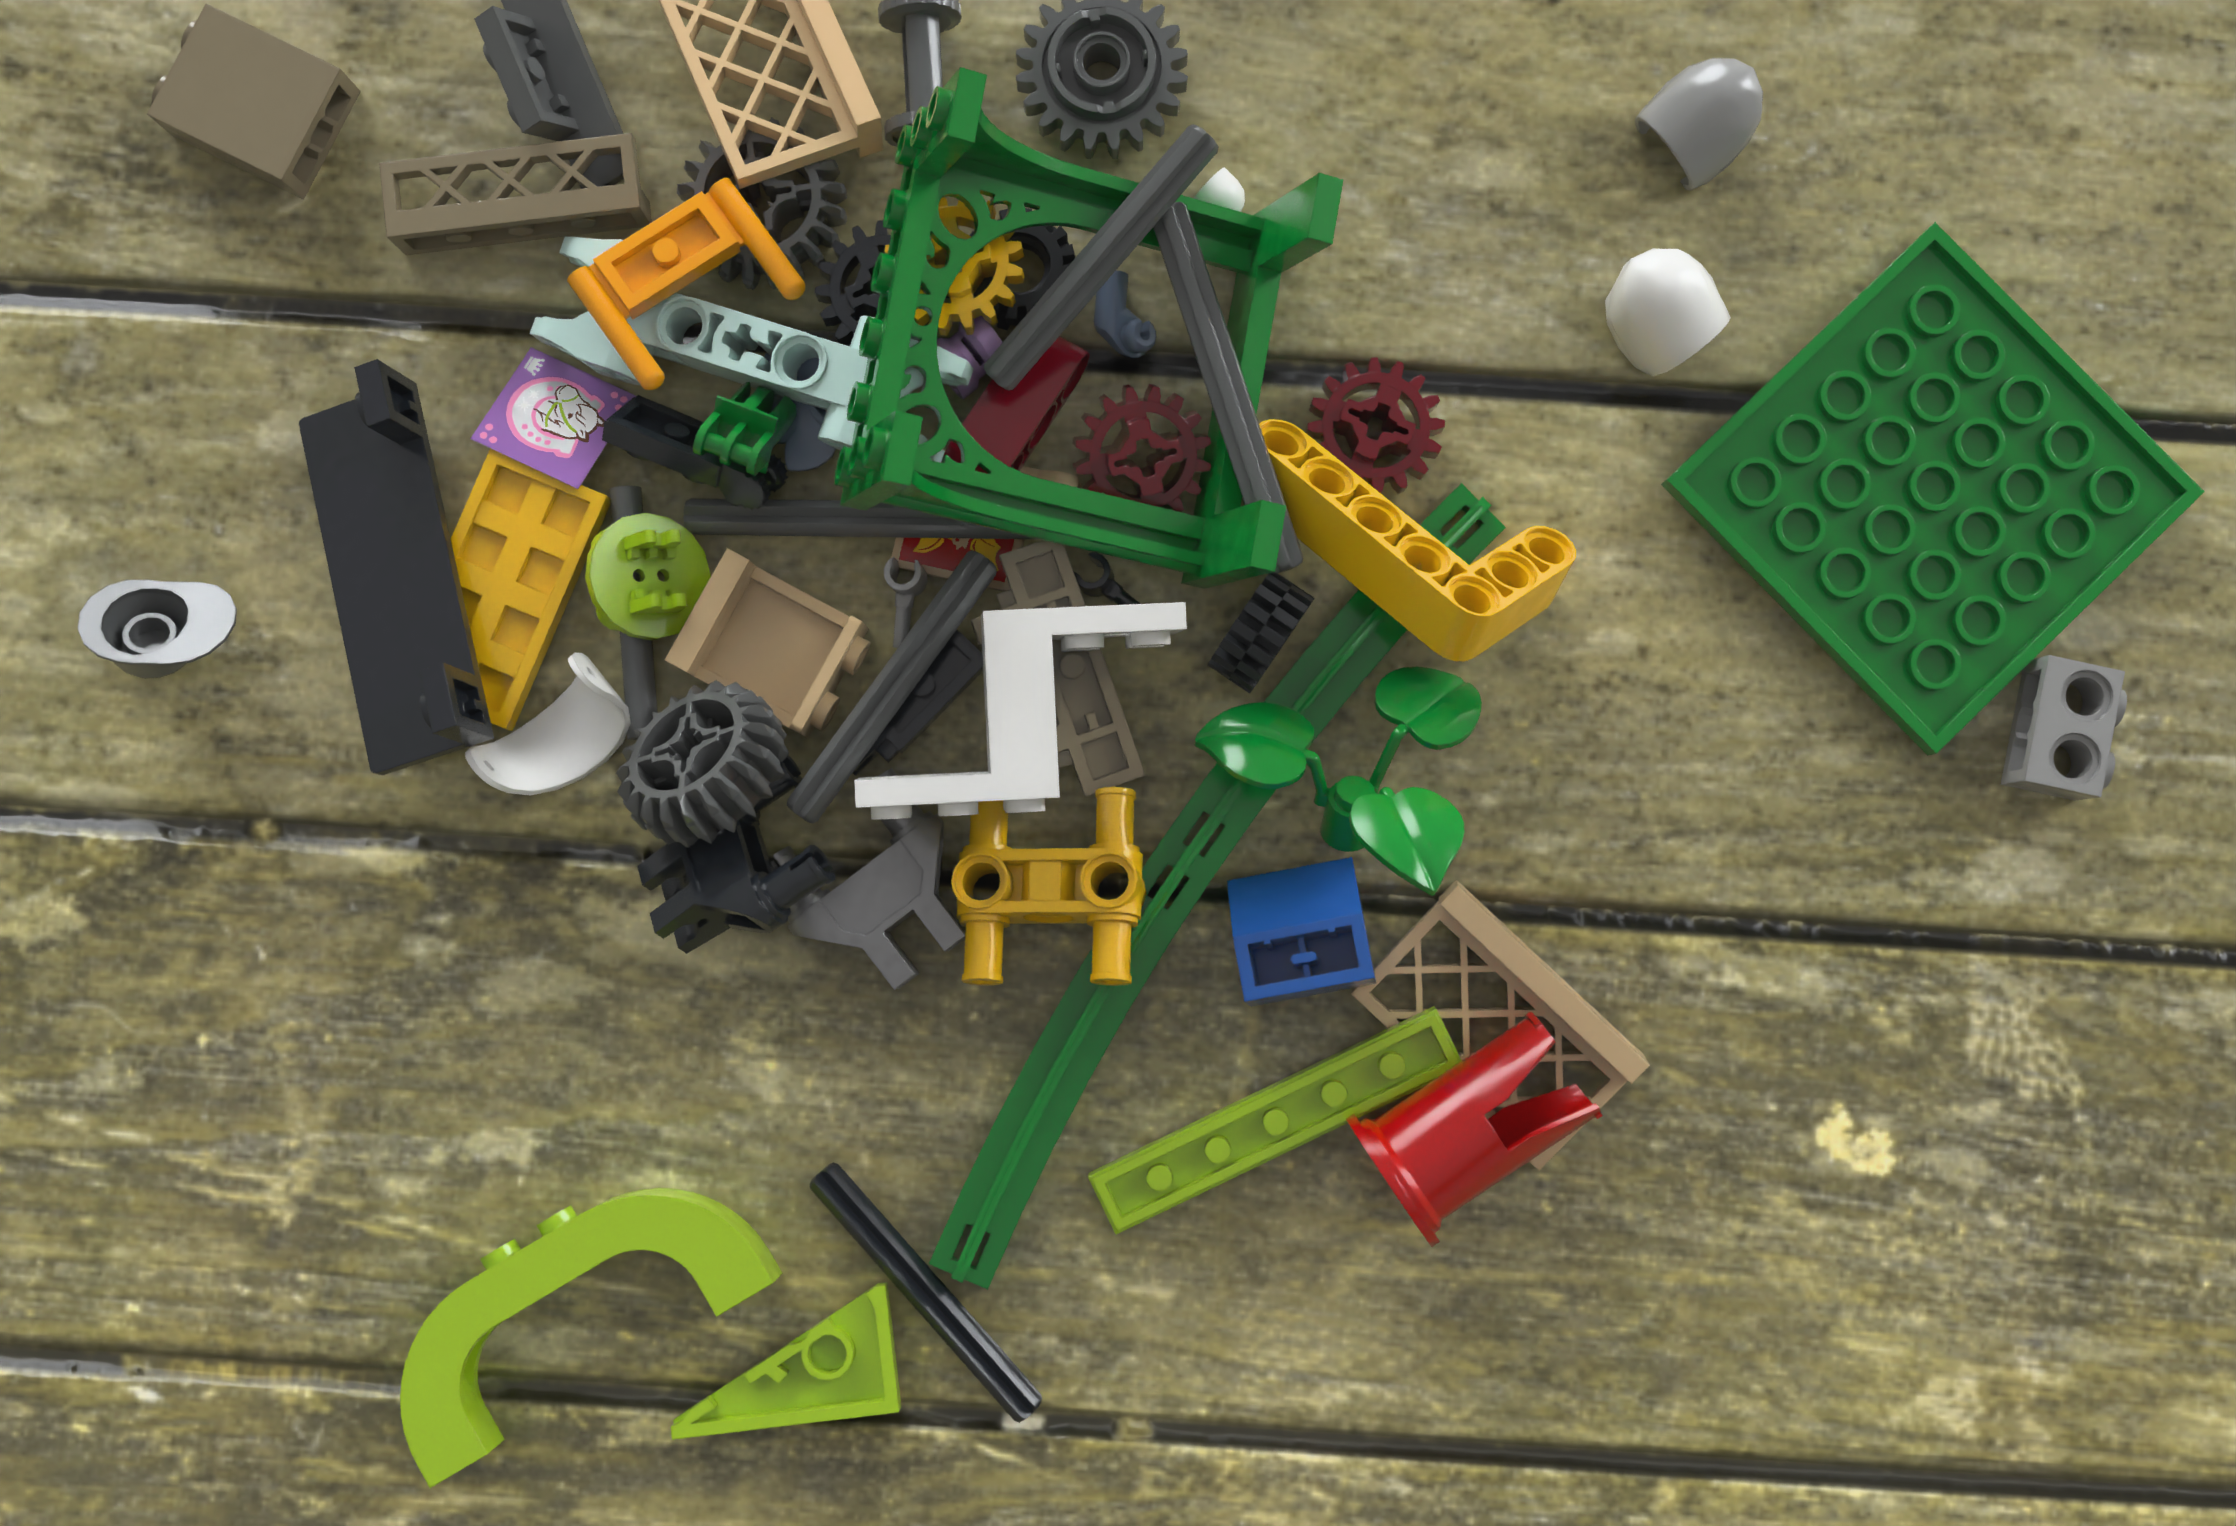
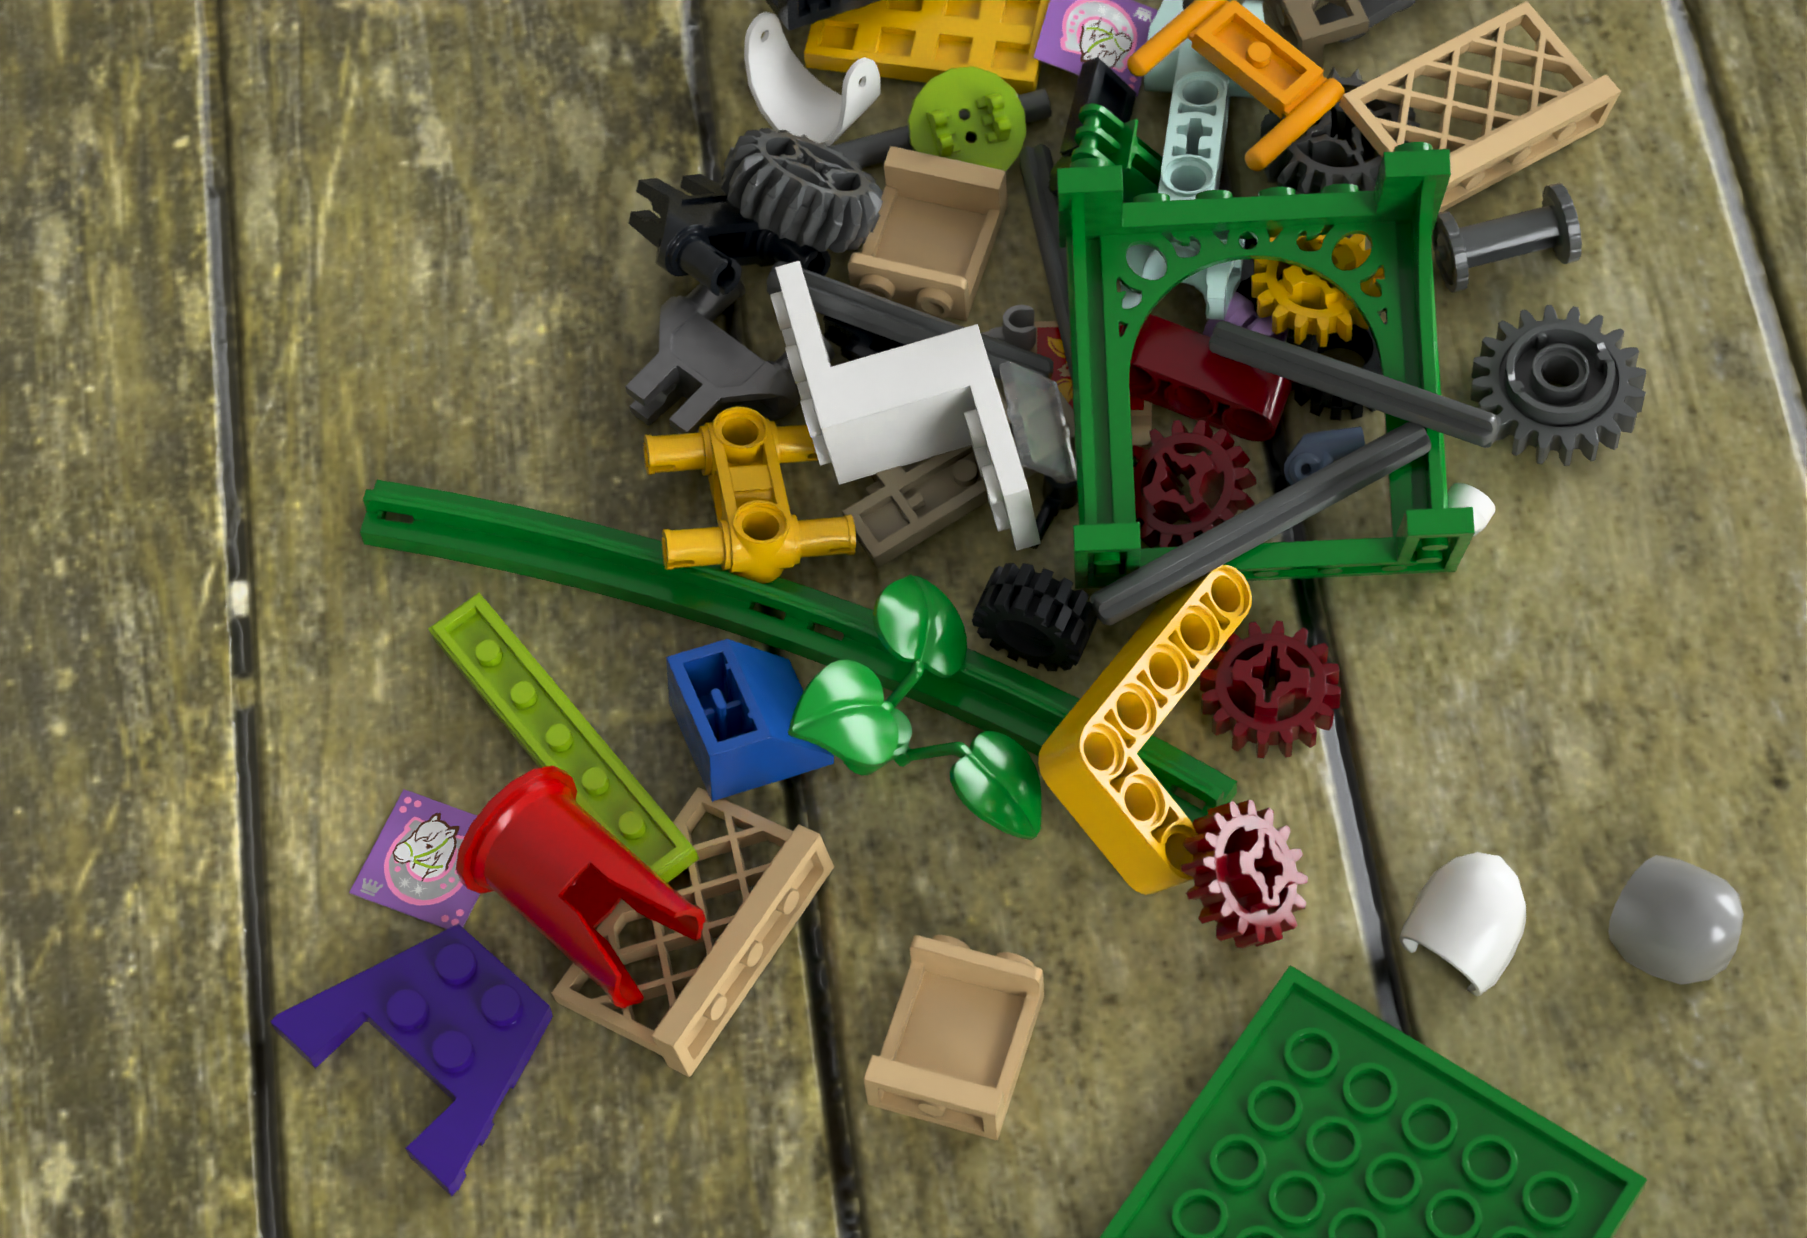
camera: 85 degrees right, 25 degrees down
lime arch [400,1188,783,1488] -> none
lime wing [671,1282,901,1440] -> none
black axle [809,1162,1042,1423] -> none
none -> dark purple wing [270,924,553,1197]
none -> sticker [349,789,480,929]
none -> tan panel [864,935,1044,1141]
none -> clear piece [999,361,1077,483]
none -> dark red gear [1181,800,1308,948]

